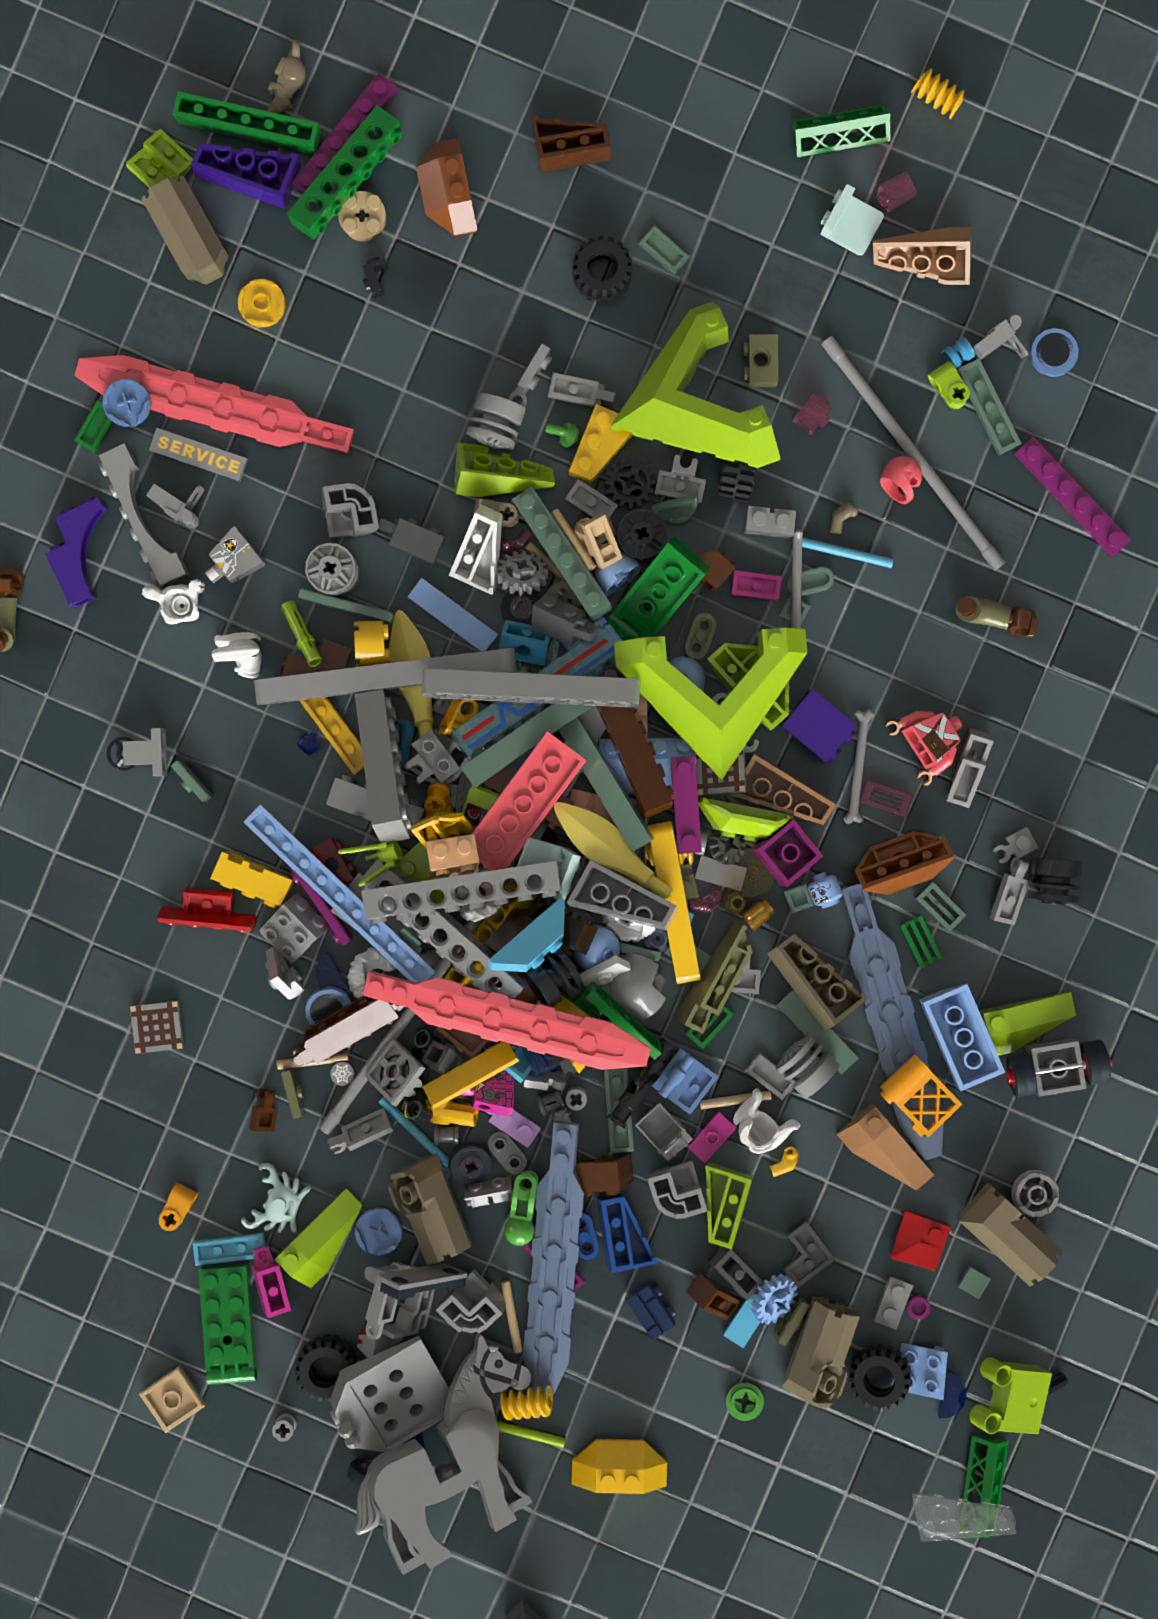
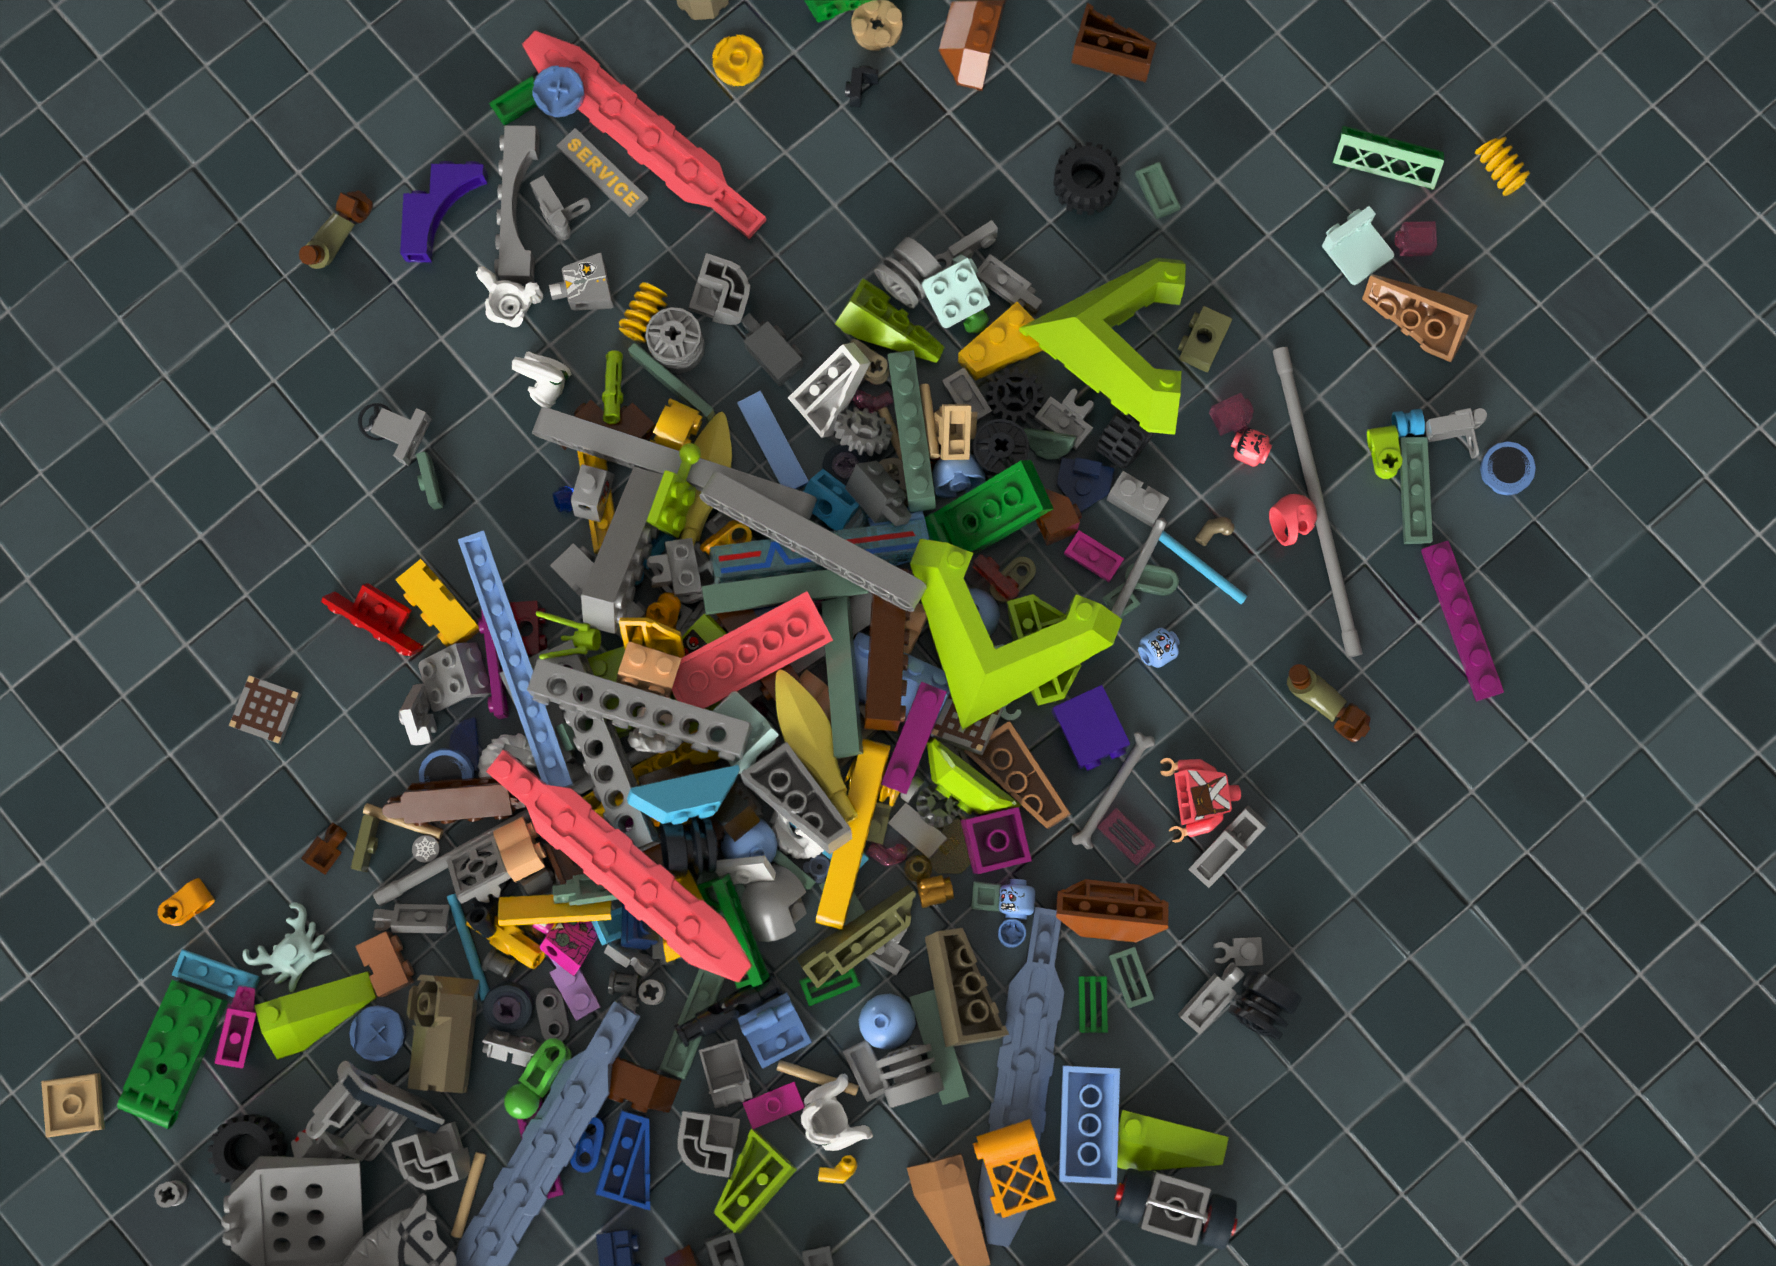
camera: 30 degrees right, 10 degrees down
none -> nougat brick [355,932,414,997]
none -> light nougat brick [493,817,547,882]
none -> sand green hinge [552,874,618,905]
none -> light grey torso [571,464,615,523]
none -> yellow piece [619,283,668,343]
none -> lime plate [647,443,701,538]
none -> light blue cylinder [859,993,916,1050]
none -> light aqua bracket [922,254,990,328]
none -> clear red plate [973,554,1020,601]
none -> medium blue wheel [998,919,1026,948]
none -> dark blue plate [1056,457,1114,513]
none -> light blue head [1138,628,1180,668]
none -> coral head [1231,427,1272,467]

